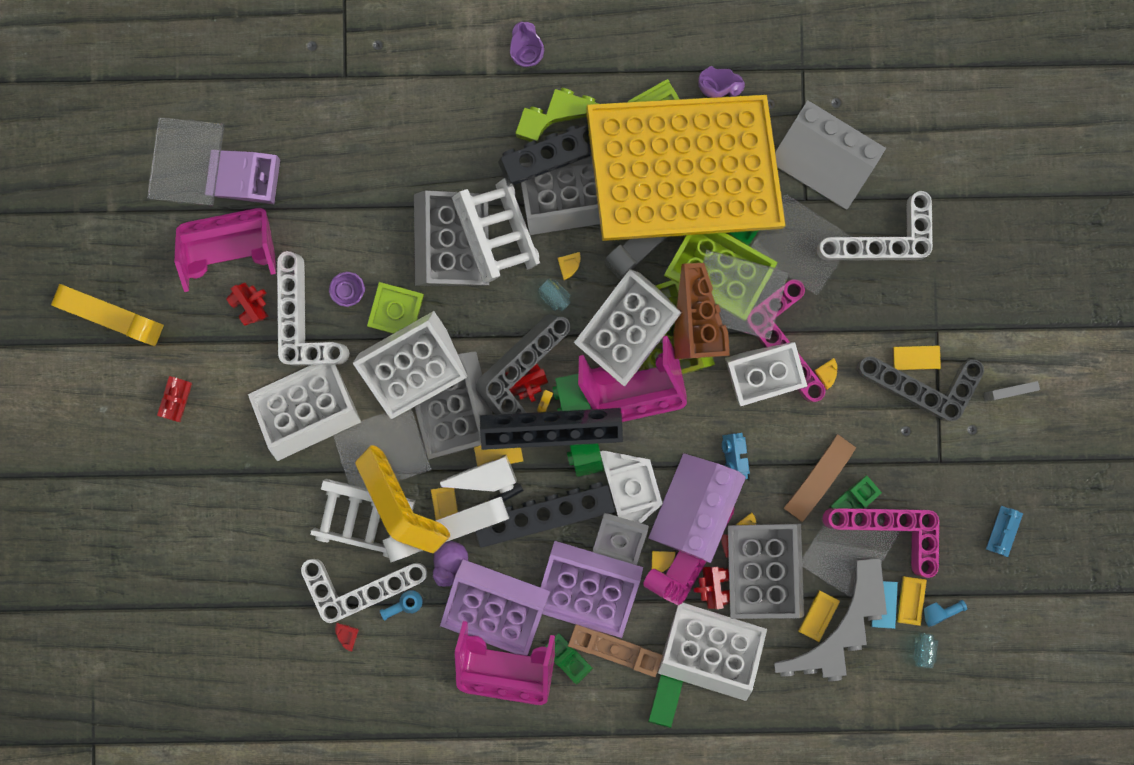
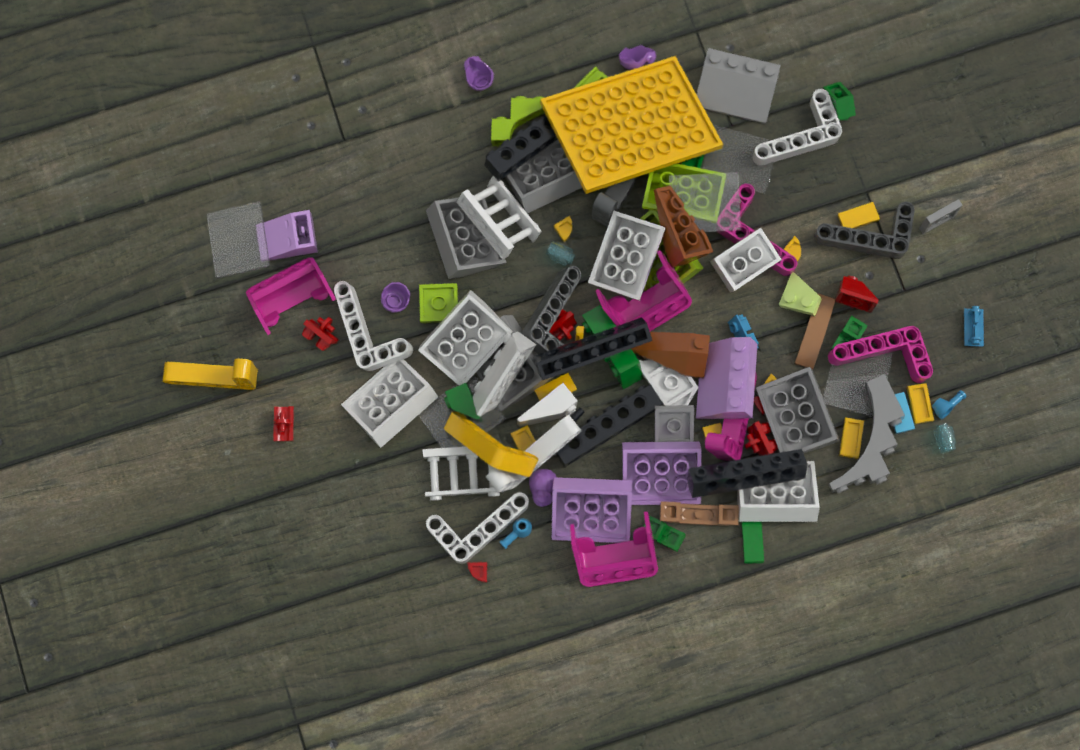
camera: 15 degrees left, 10 degrees down
none -> green slope [444,383,483,422]
none -> white slope [473,331,537,416]
none -> dark orange wedge [631,332,710,378]
none -> black brick [687,449,808,498]
none -> yellowish green wing [779,272,822,316]
none -> green slope [823,82,856,120]
none -> red slope [835,276,879,313]

